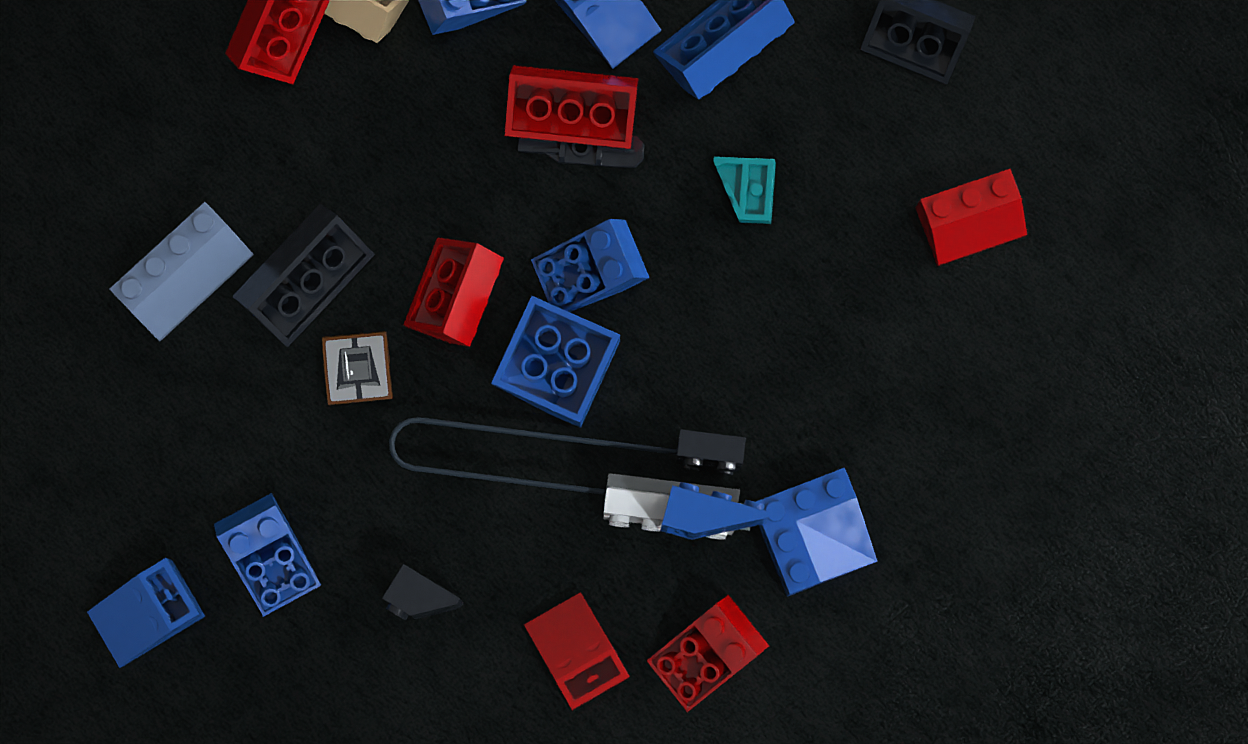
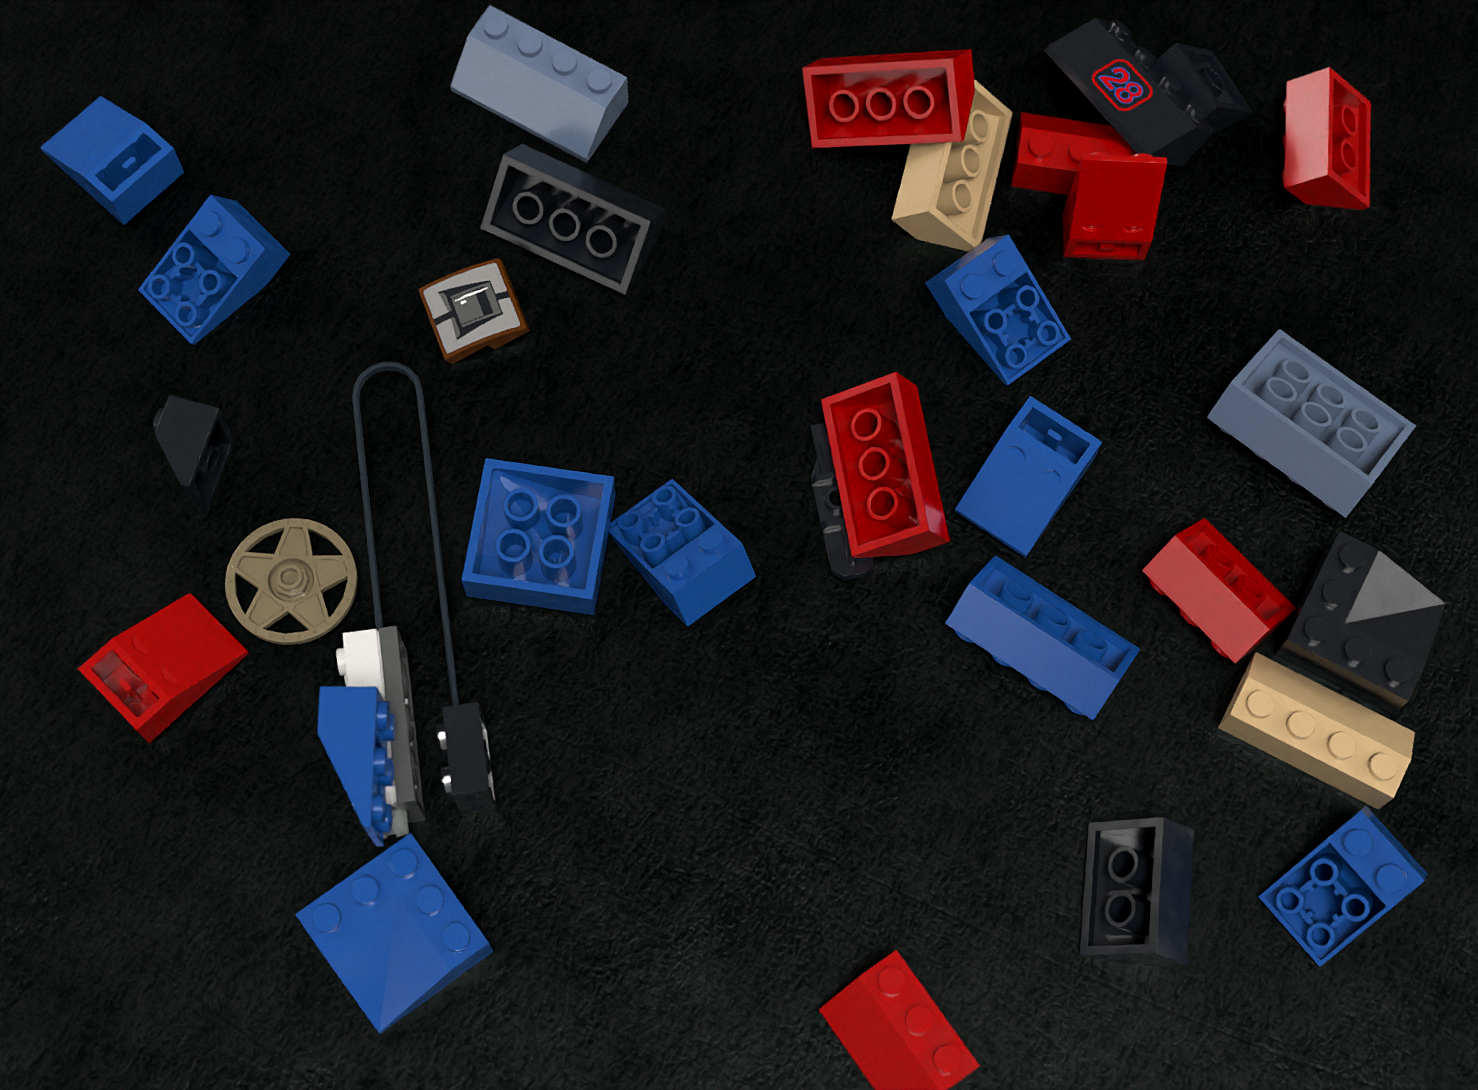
camera: 75 degrees right, 10 degrees down
red slope [404,238,504,347] -> none
red slope [647,595,769,712] -> none
teal wing [714,157,776,224] -> none
none -> dark tan wheel [225,518,358,645]

